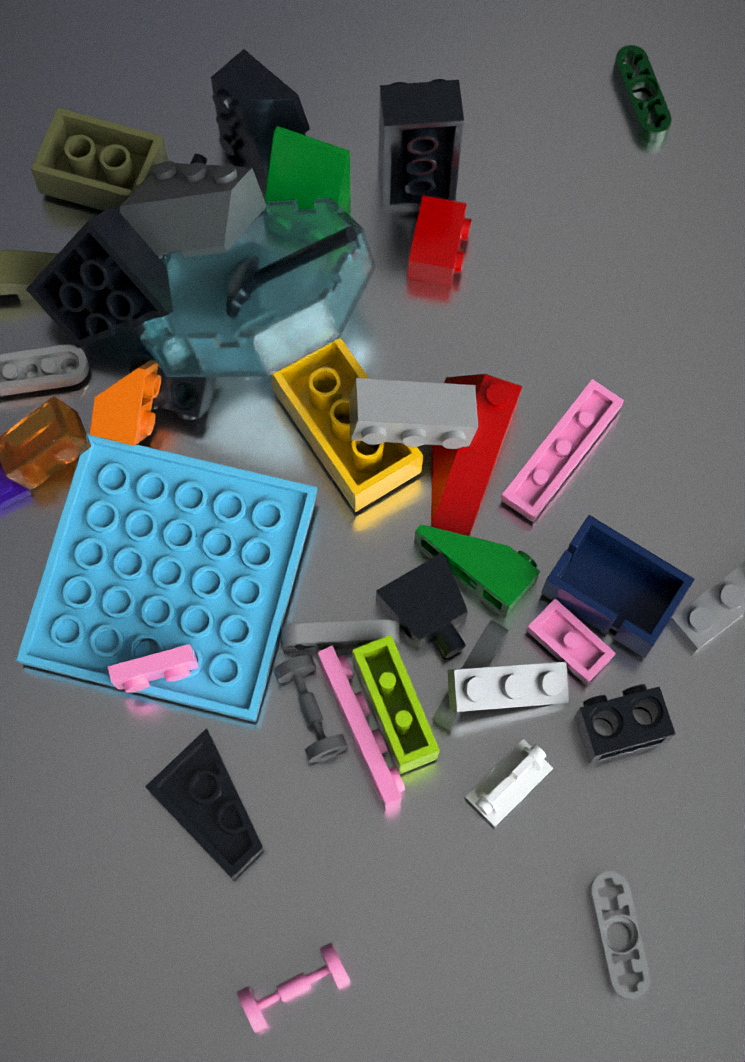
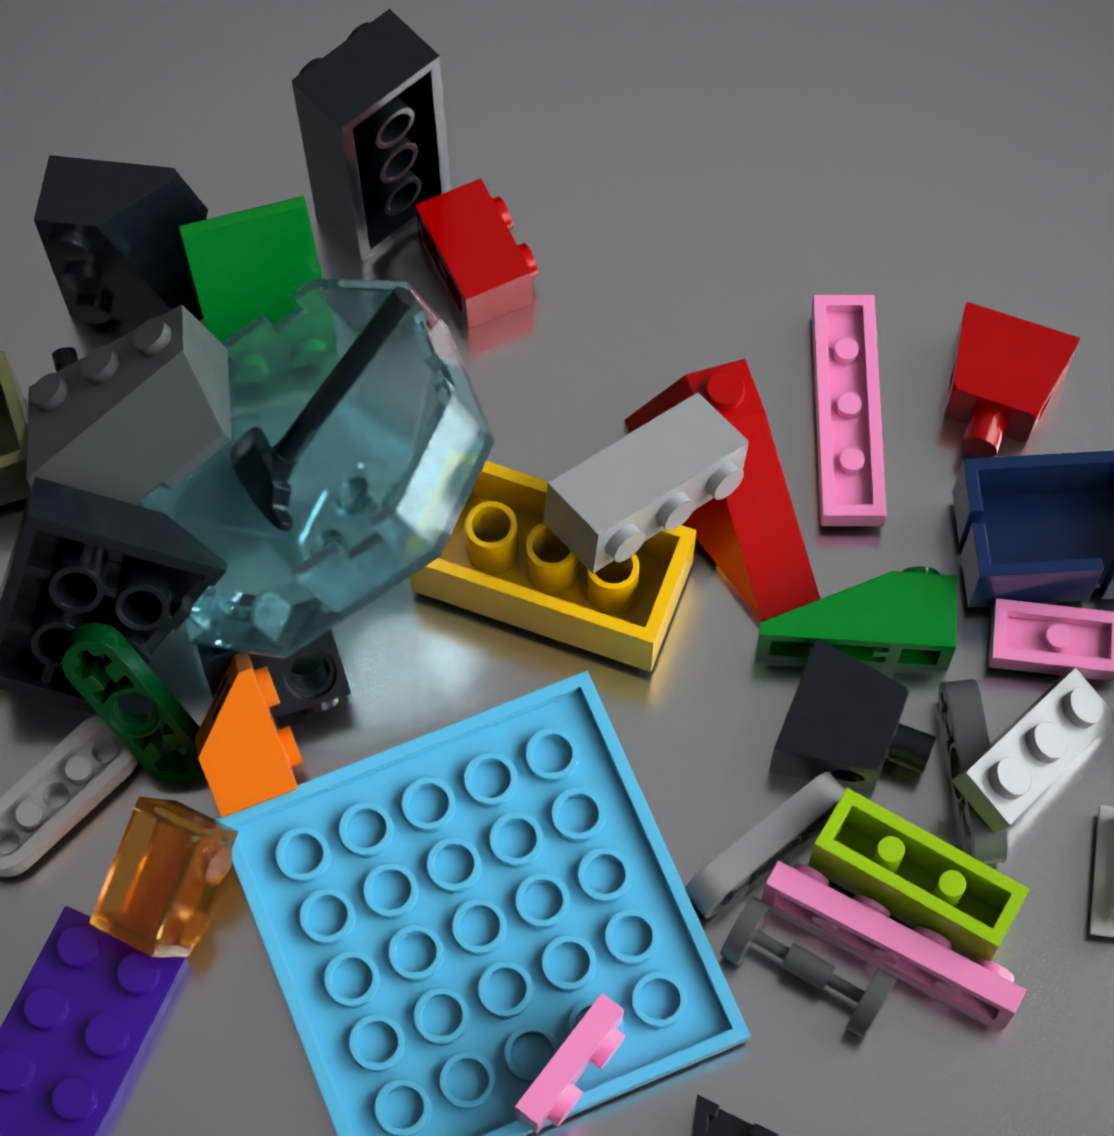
camera: 35 degrees left, 5 degrees down
none -> dark green beam [62,622,202,784]
none -> red torso [945,302,1080,458]

